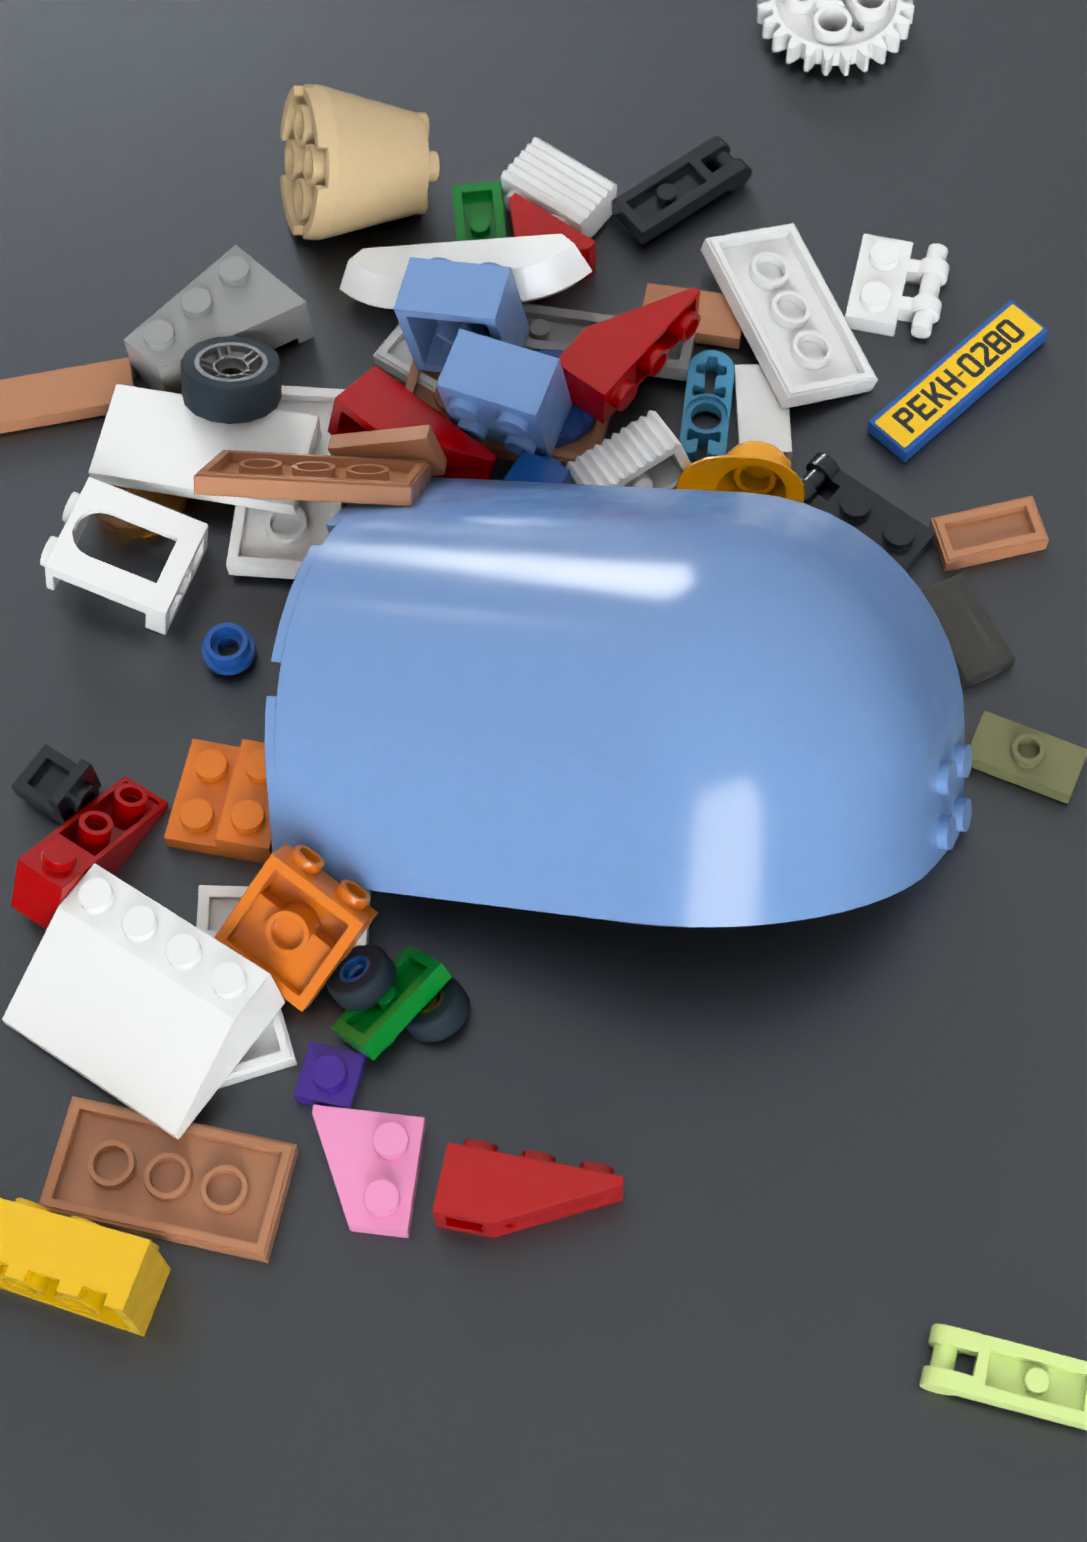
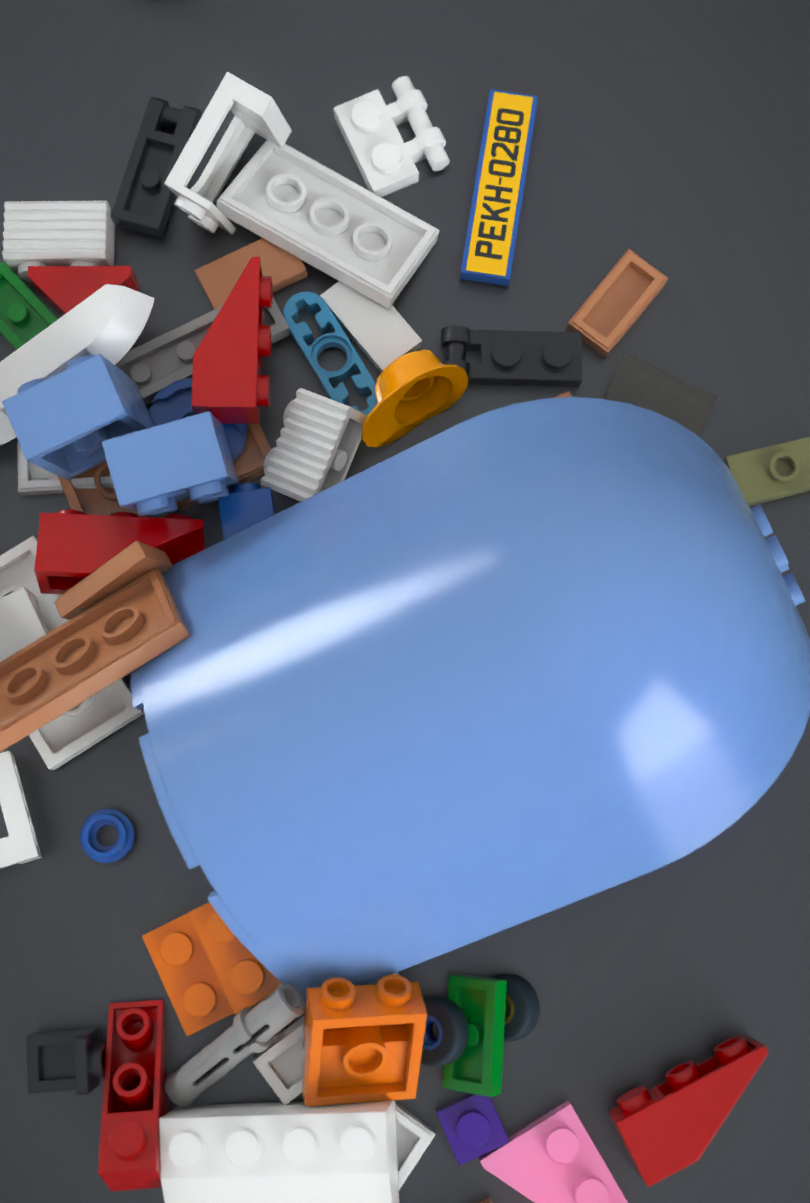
camera: 45 degrees left, 15 degrees up
none -> white panel [164,72,292,235]
none -> light grey pin [164,983,305,1107]

